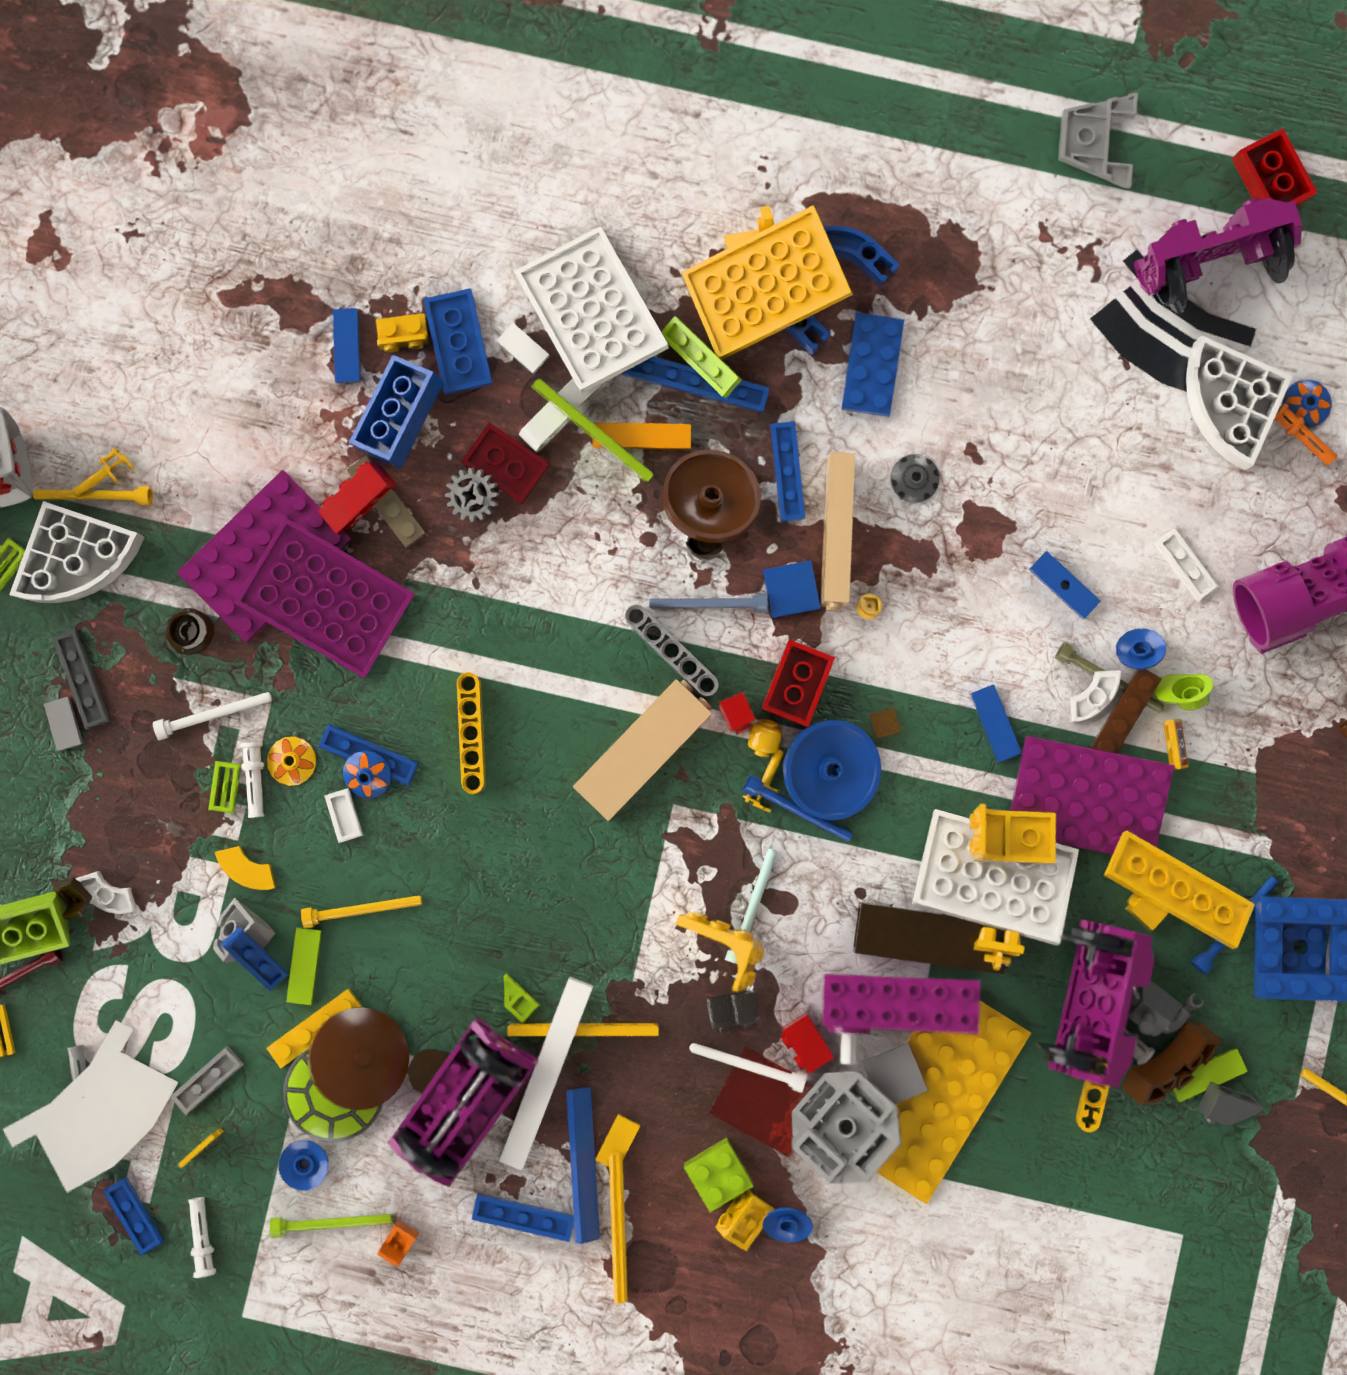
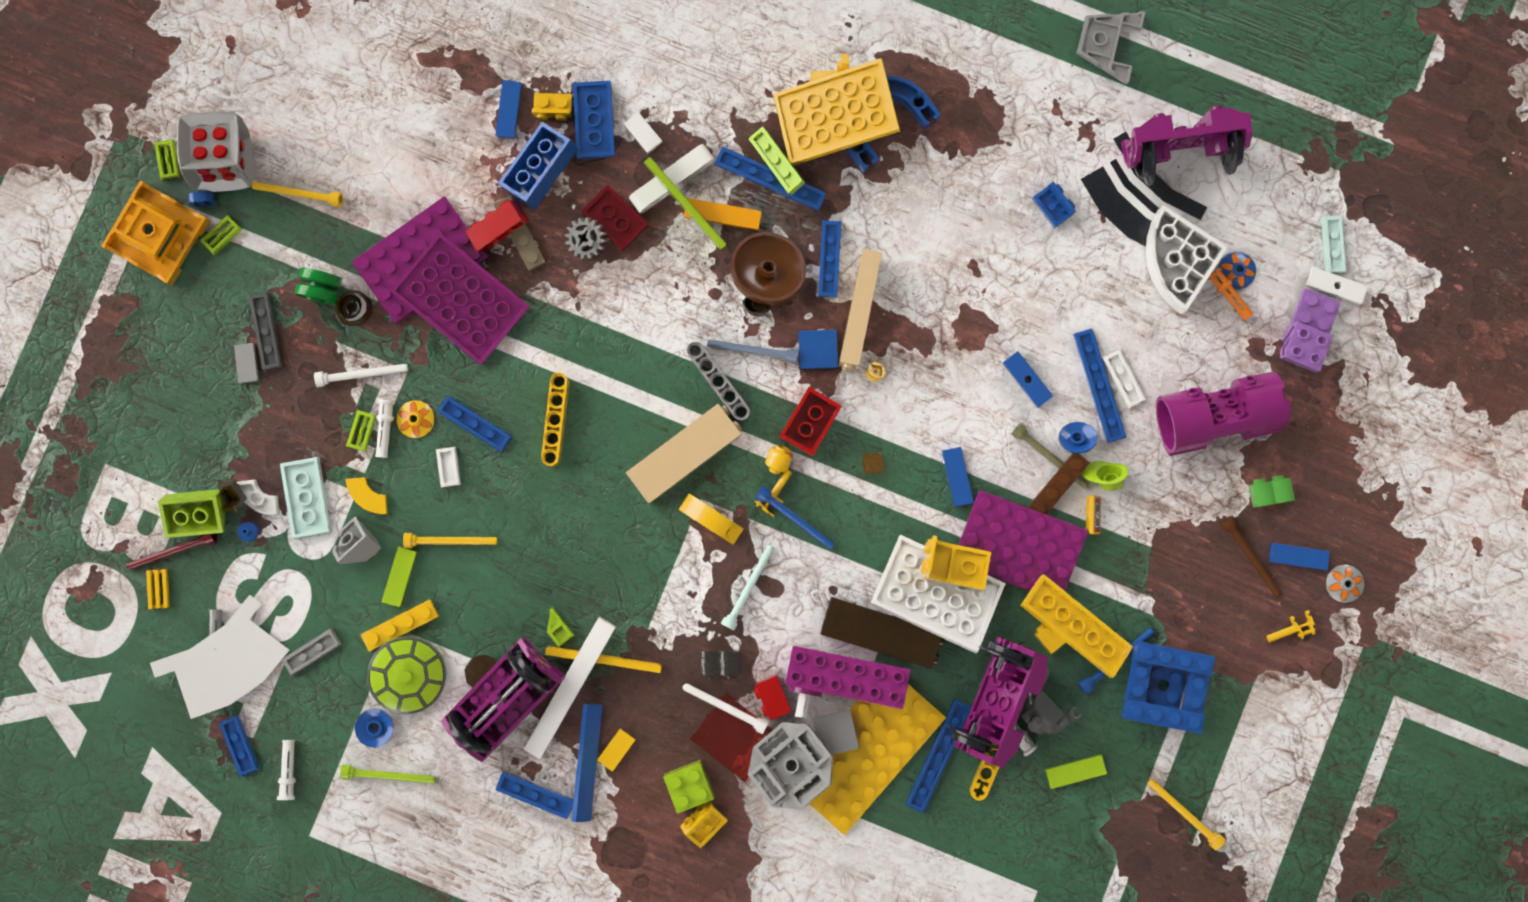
camera: 10 degrees right, 0 degrees up
white brick [10,501,145,603] -> none
yellow piece [72,447,135,497] -> none
yellow piece [178,1128,224,1168] -> none
blue tile [221,926,288,991] -> none
reddish brown dish [308,1007,409,1110] -> none
blue dish [343,750,392,799] -> none
orange bracket [377,1220,419,1267] -> none
white plate [514,226,669,394] -> none
yellow axle [609,1152,628,1303] -> none
yellow bracket [676,911,765,992] -> none
red brick [718,692,755,735] -> none
blue dish [763,1208,813,1243] -> none
blue dish [783,720,881,820] -> none
blue plate [841,312,904,417] -> none
dark grey dish [890,454,940,503] -> none
yellow hips [974,927,1024,971] -> none
white tile [1070,670,1121,722] -> none
reddish brown brick [1122,1022,1222,1106] -> none
dark grey slope [1198,1082,1263,1126] -> none
red brick [1231,128,1318,207] -> none
none -> blue tile [238,522,259,541]
none -> light aqua tile [280,457,332,539]
none -> green wheel [294,267,343,305]
none -> yellow arch [679,494,743,545]
none -> blue tile [905,698,971,813]
none -> blue bracket [1032,181,1076,229]
none -> blue tile [1073,328,1126,443]

